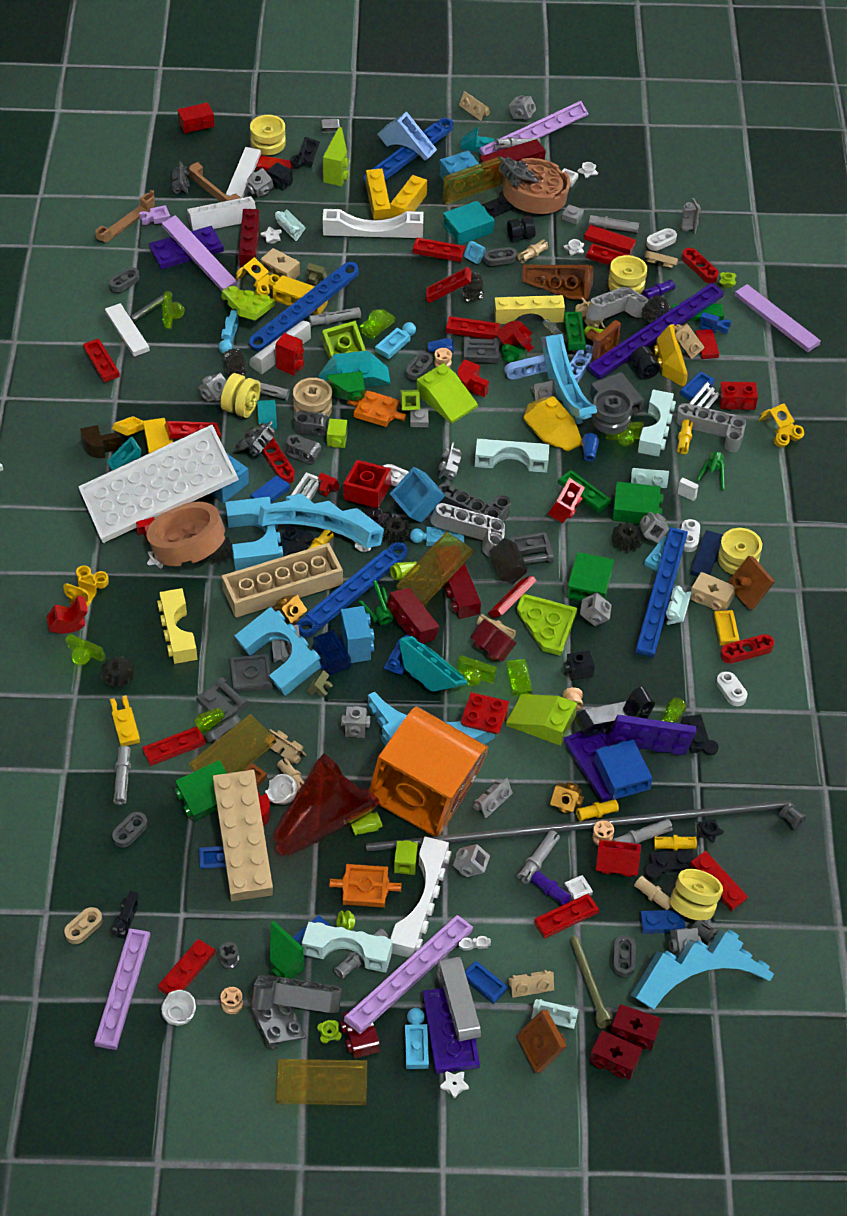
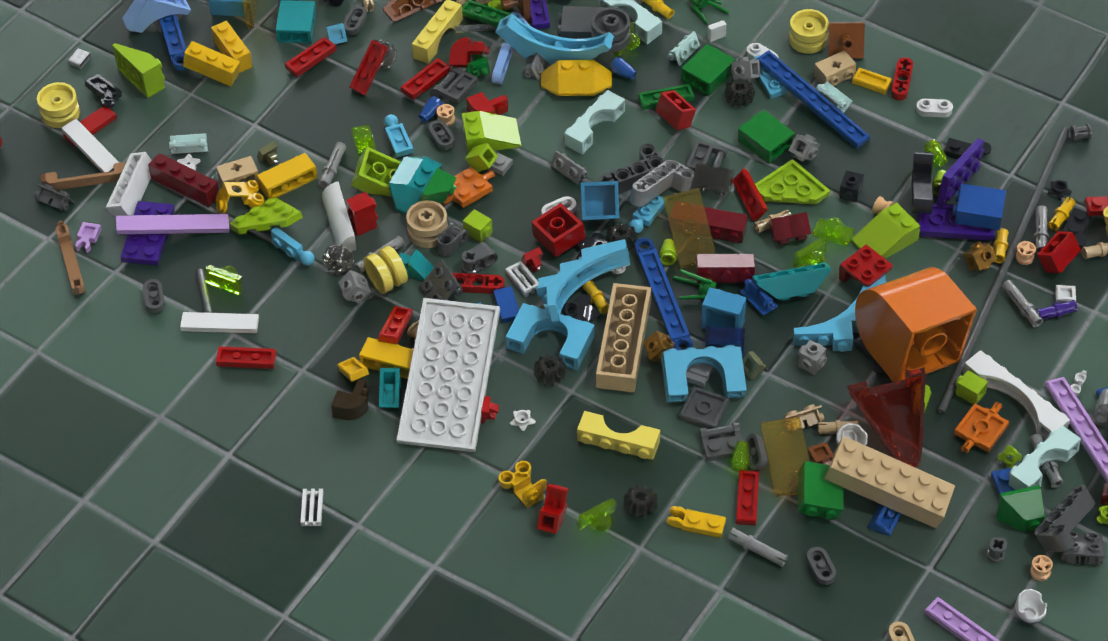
camera: 55 degrees left, 0 degrees up
black hinge [112,891,140,939] -> none
nougat brick [147,502,226,566] -> none
red plate [158,939,216,995] -> none
light grey brick [247,168,274,198] -> none
blue plate [249,262,359,352] -> none
black brick [267,162,293,191] -> none
white arch [323,209,423,238] -> none
light grey brick [453,844,490,877] -> none
red tile [533,893,599,939] -> none
dark blue tile [690,530,723,577] -> none

